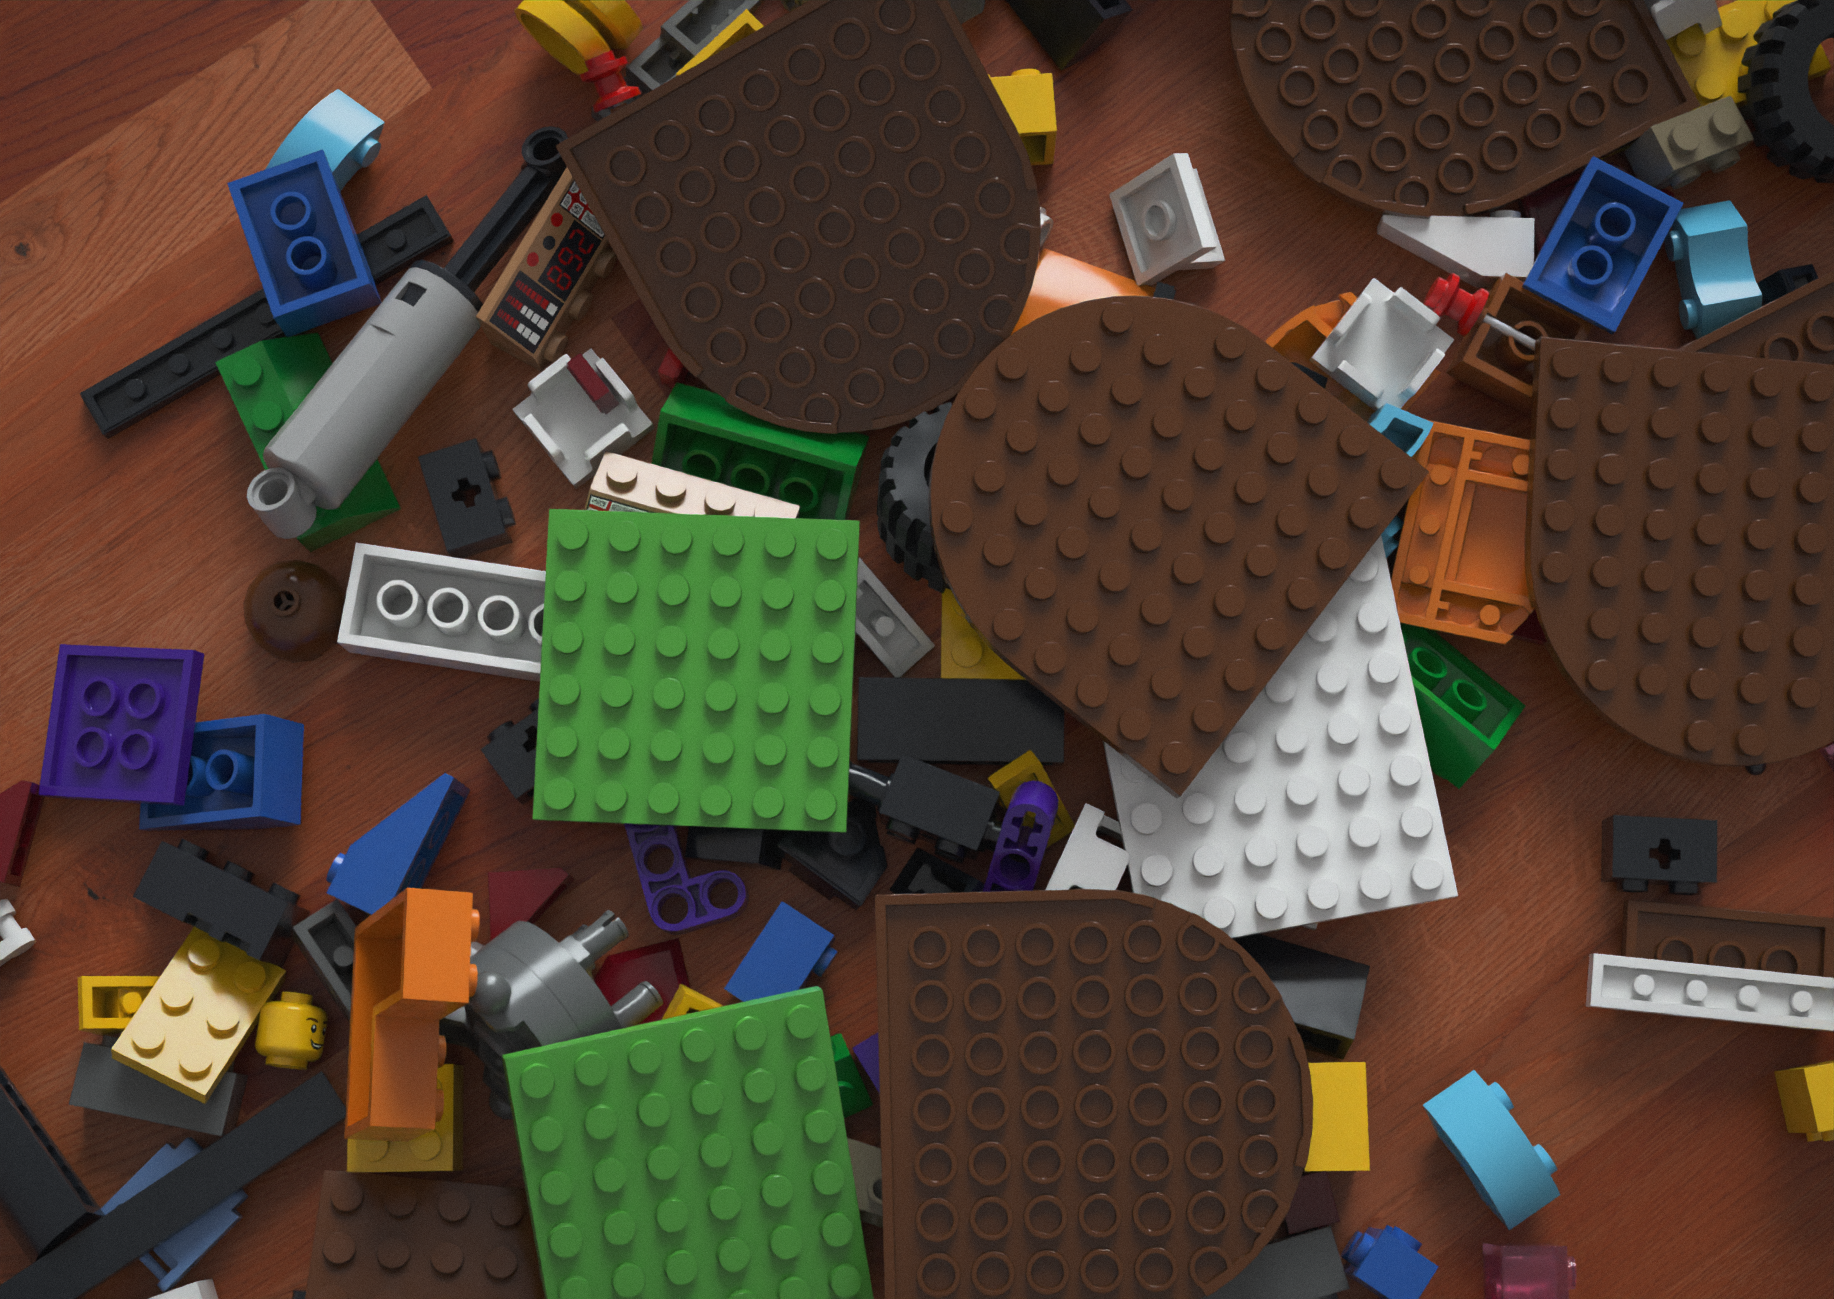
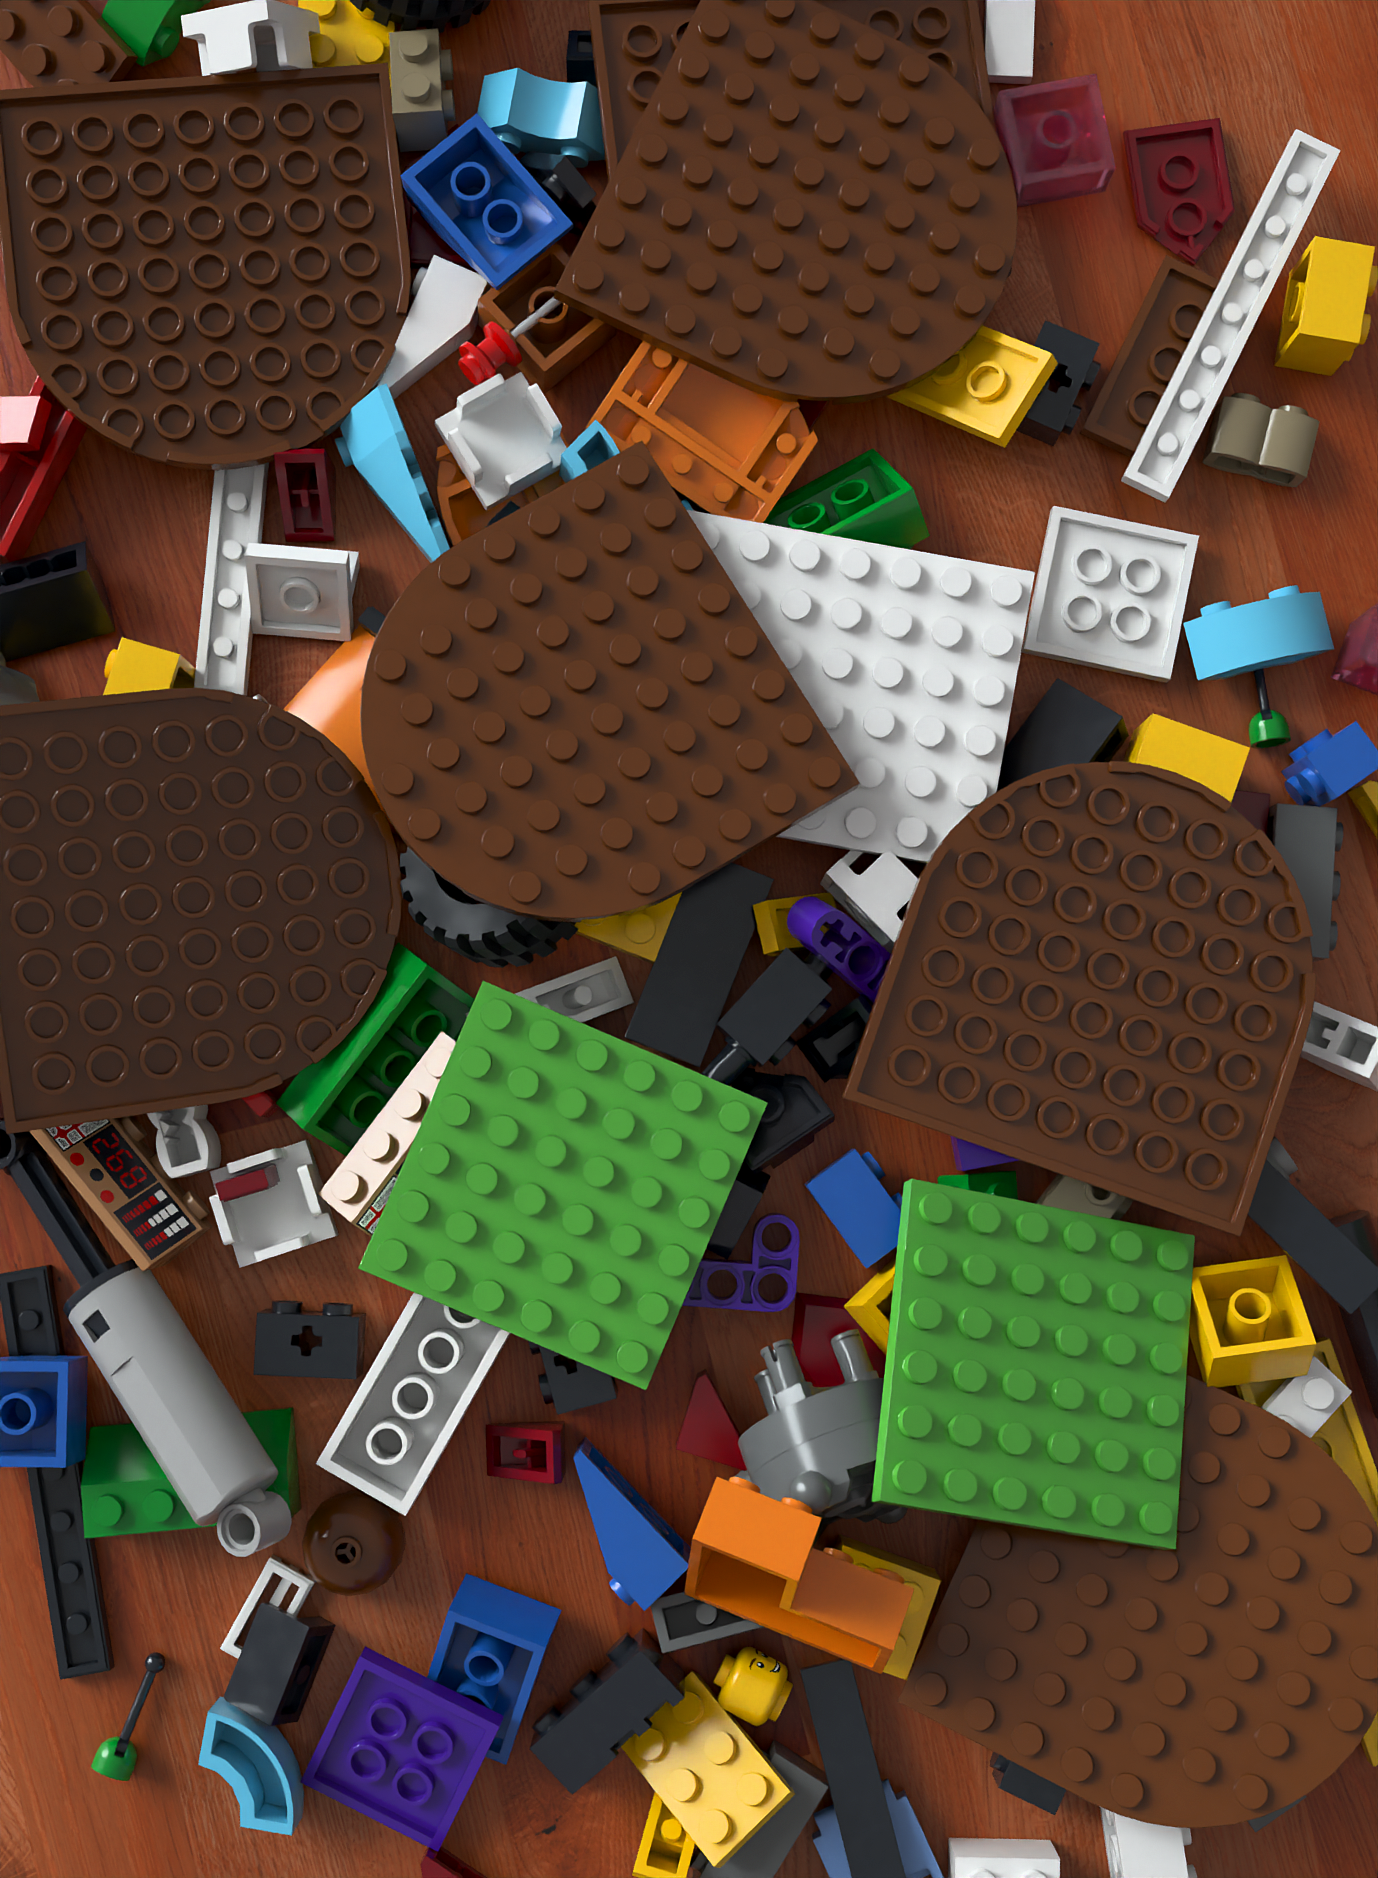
camera: 70 degrees left, 5 degrees up
none -> hinge [91,1652,166,1781]
none -> white brick [147,1105,221,1178]
none -> white plate [194,463,269,696]
none -> medium azure brick [198,1696,304,1836]
none -> white tile [220,1555,316,1659]
none -> black panel [224,1603,336,1726]
none -> dark red slope [274,449,336,542]
none -> medium azure wedge [335,383,450,563]
none -> dark red slope [486,1421,566,1484]
none -> black hinge [519,151,597,235]
none -> yellow plate [887,326,1058,448]
none -> white plate [1021,506,1199,683]
none -> dark tan brick [1202,393,1320,487]
none -> green hinge [1248,669,1291,749]

